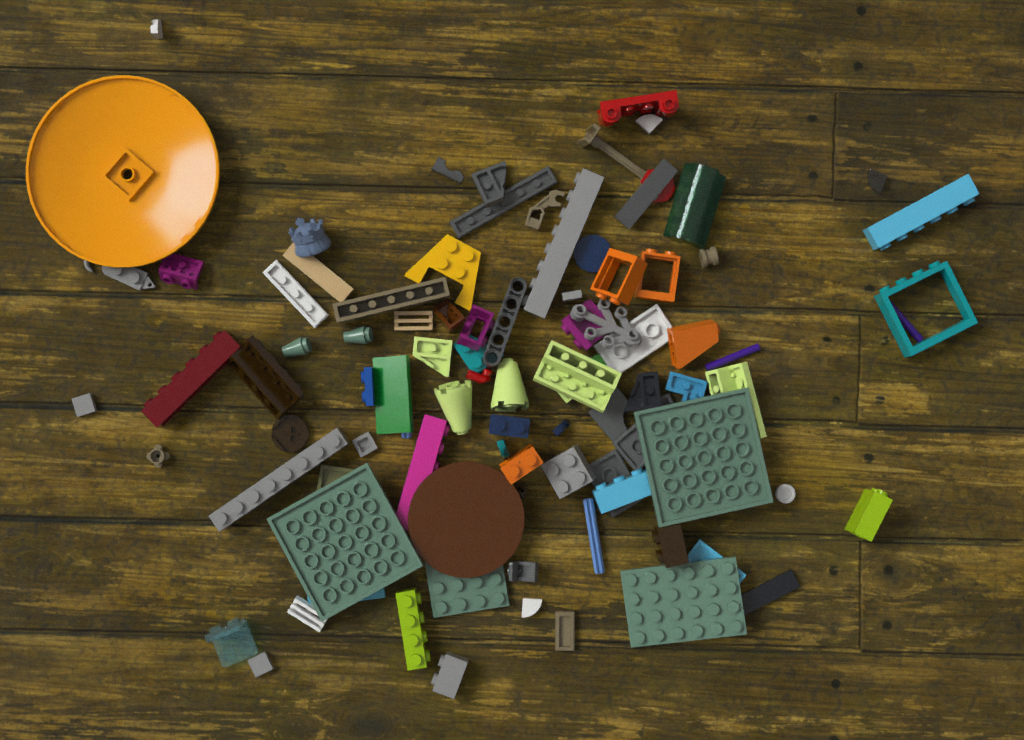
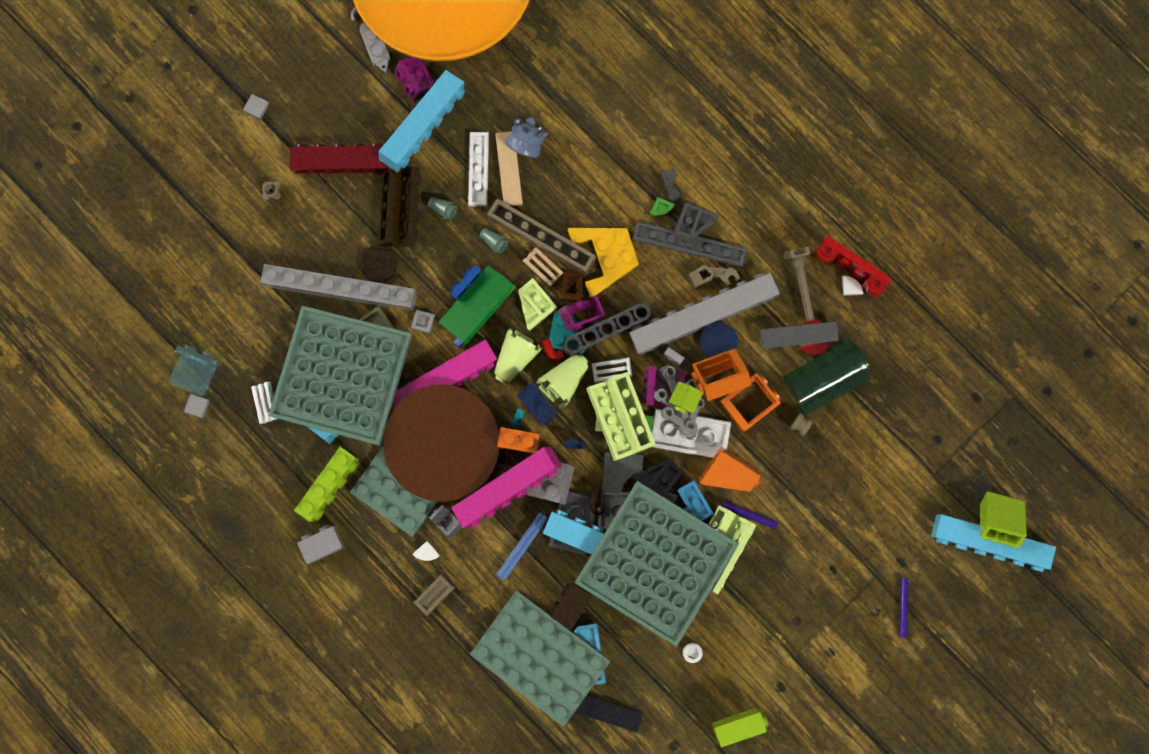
camera: 55 degrees right, 5 degrees down
teal window [874,260,978,358] -> none
none -> medium azure brick [379,70,465,172]
none -> dark pink brick [452,446,562,529]
none -> dark brown arm [588,486,605,515]
none -> white tile [592,358,632,383]
none -> bright green tile [650,197,675,217]
none -> lime brick [668,382,703,414]
none -> lime brick [980,491,1027,548]

